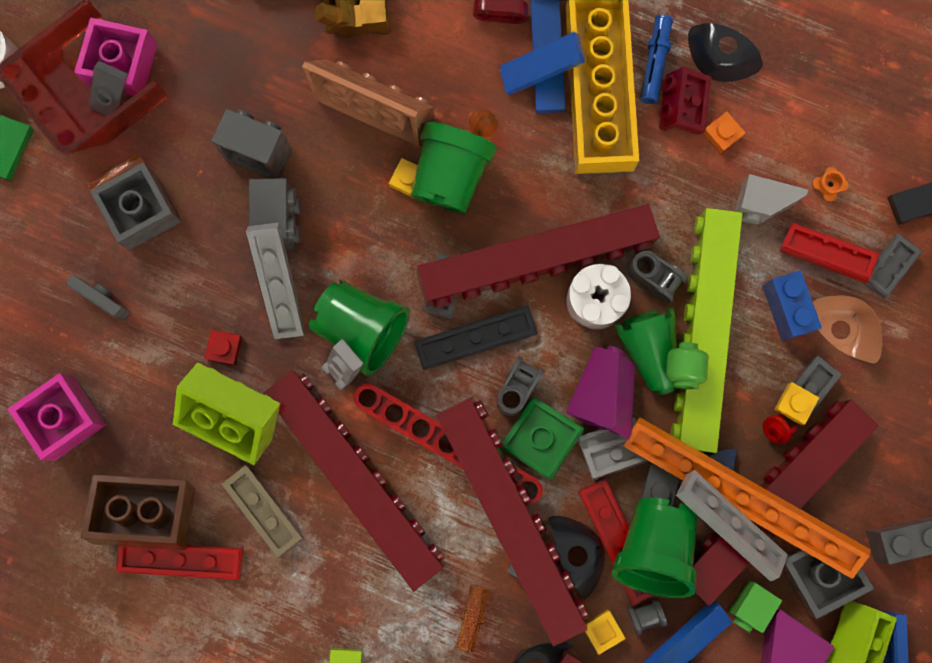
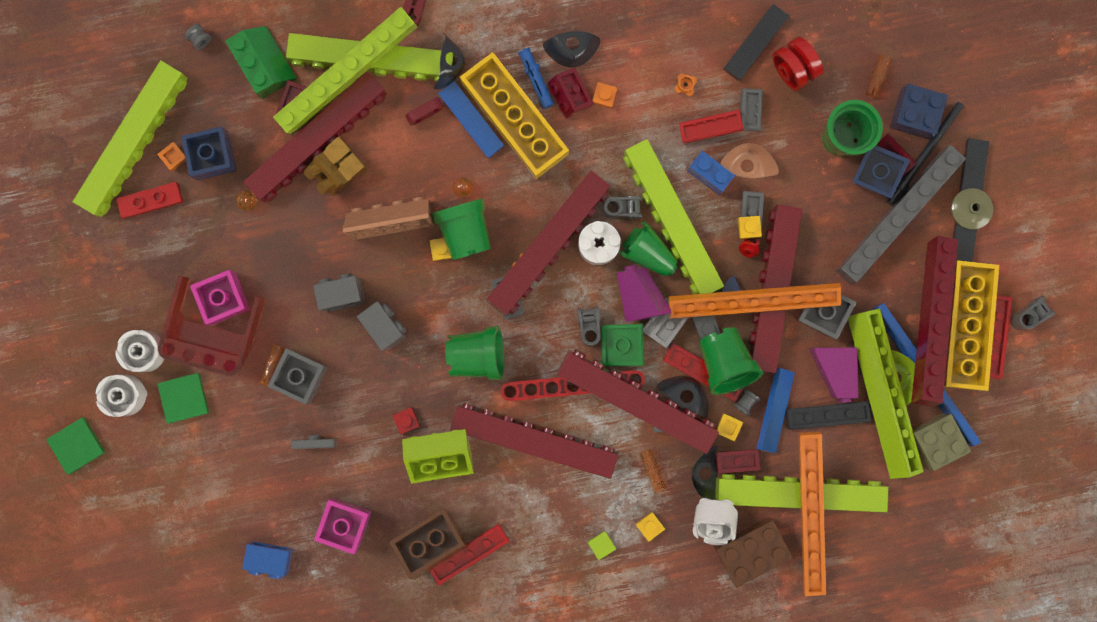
camera: 40 degrees left, 5 degrees up
dark grey plate [89,61,128,121] -> none
dark tan plate [222,465,304,558] -> none
light grey plate [246,222,305,339] -> none
light grey plate [321,339,363,390] -> none
black tile [414,305,538,371] -> none
blue tile [500,32,585,95] -> none
bright green head [666,342,709,389] -> none
light grey plate [676,470,788,581] -> none
bright green brick [728,580,782,633] -> none
light grey slope [735,174,808,224] -> none

